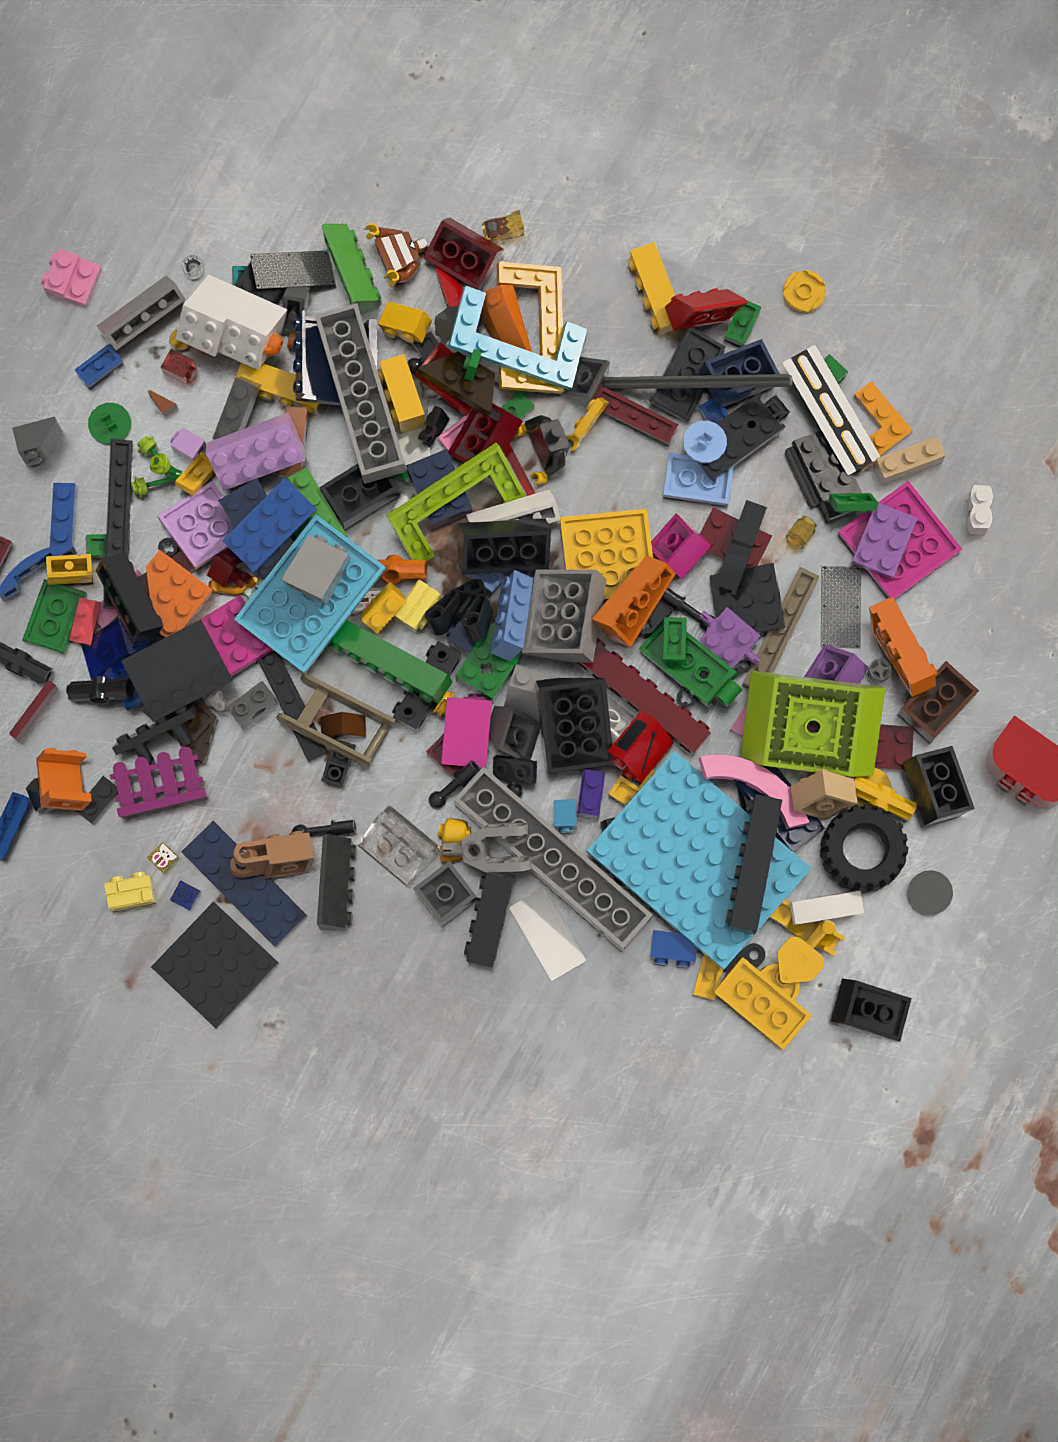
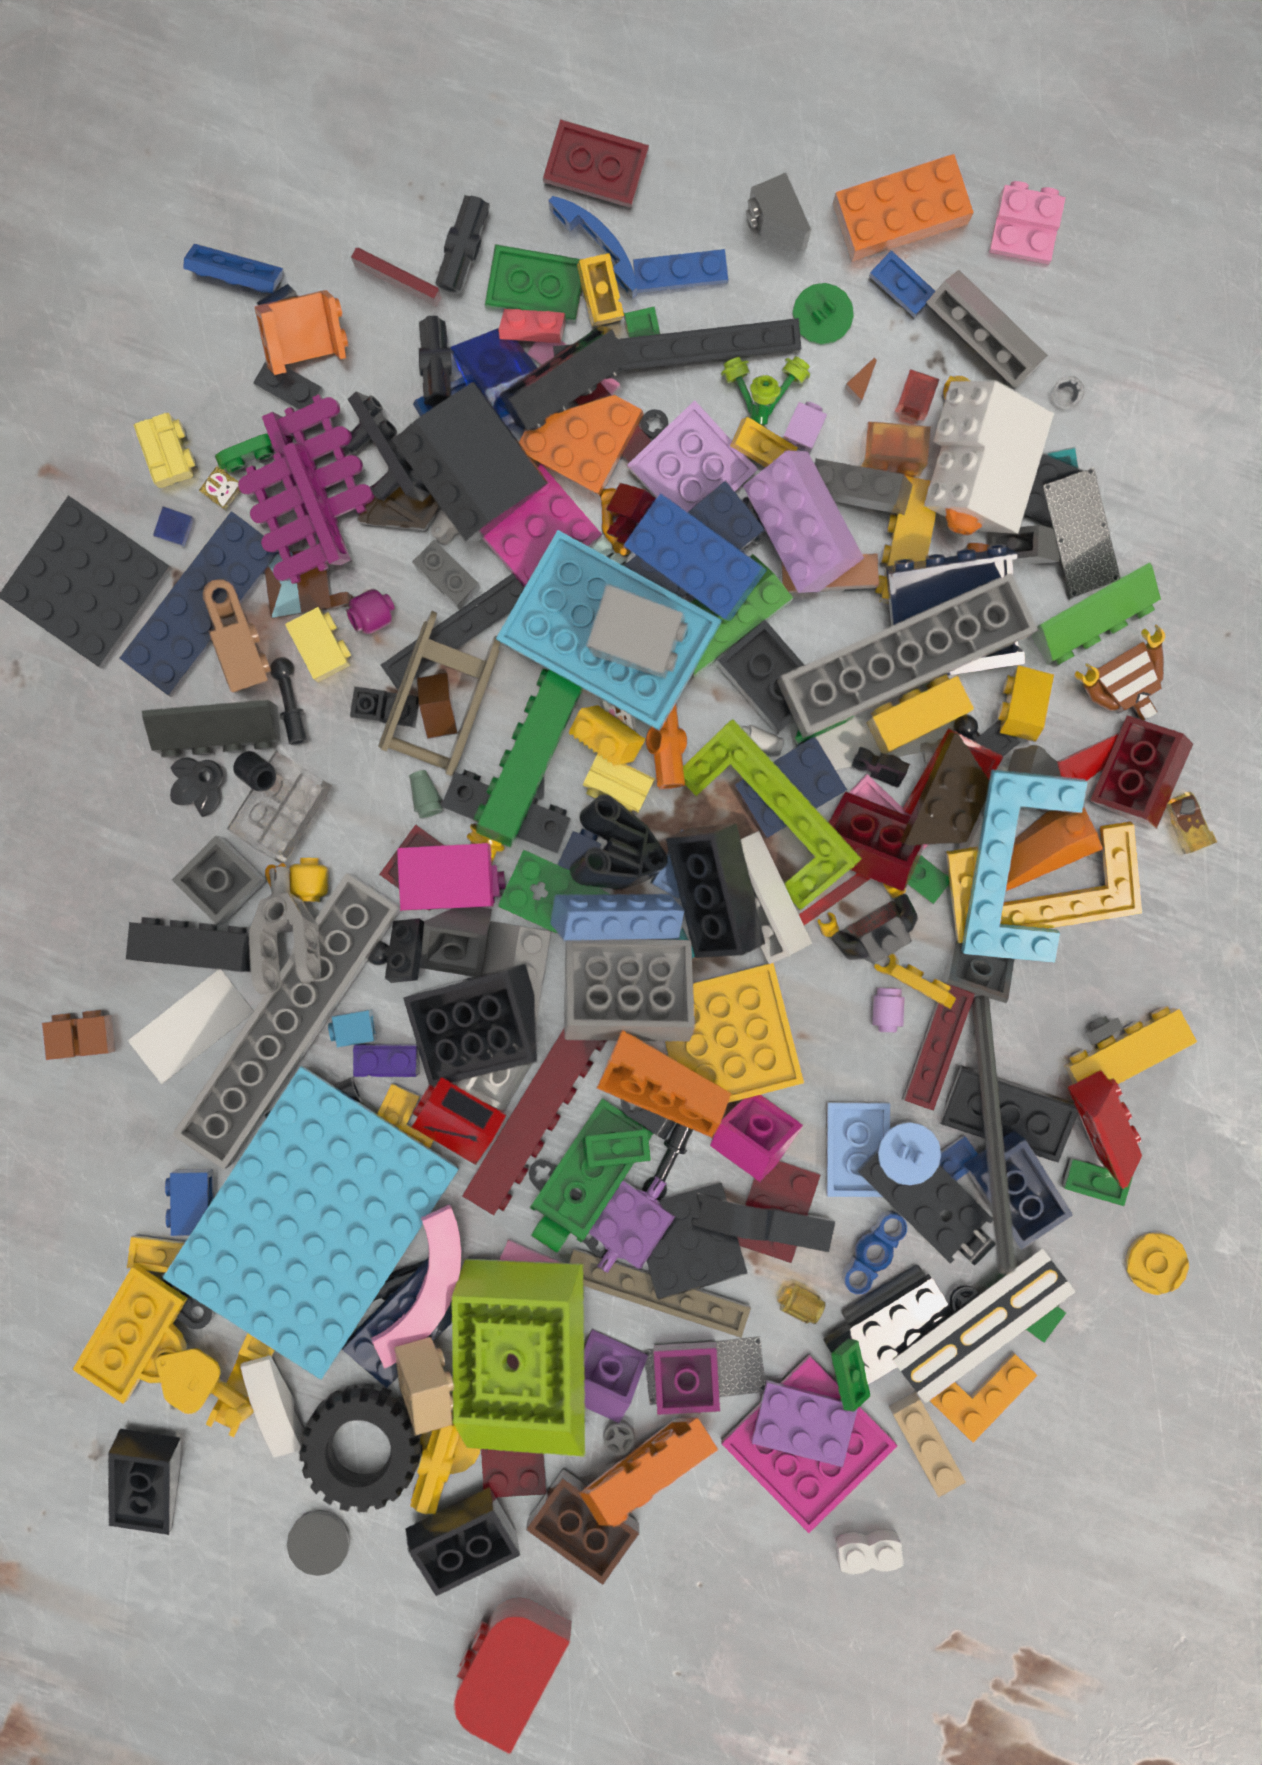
camera: 80 degrees right, 10 degrees up
black pin [428,760,480,809] -> none
green plate [463,349,482,381] -> none
black brick [725,794,782,935] -> none
none -> dark orange piece [42,1010,115,1060]
none -> black plate [170,757,223,817]
none -> green plate [215,433,274,473]
none -> black brick [233,751,276,791]
none -> magenta fence [238,442,351,584]
none -> reddish brown flag [265,550,353,618]
none -> light yellow brick [285,607,352,682]
none -> magenta head [346,588,395,635]
none -> sand green cone [409,770,443,818]
none -> magenta brick [654,1342,720,1415]
none -> orange brick [833,154,974,262]
none -> blue piece [842,1210,907,1294]
none -> clear orange brick [859,421,931,478]
none -> lavender brick [872,988,905,1032]
none -> black wheel [949,1284,980,1313]
none -> dark grey plate [1085,1016,1123,1044]

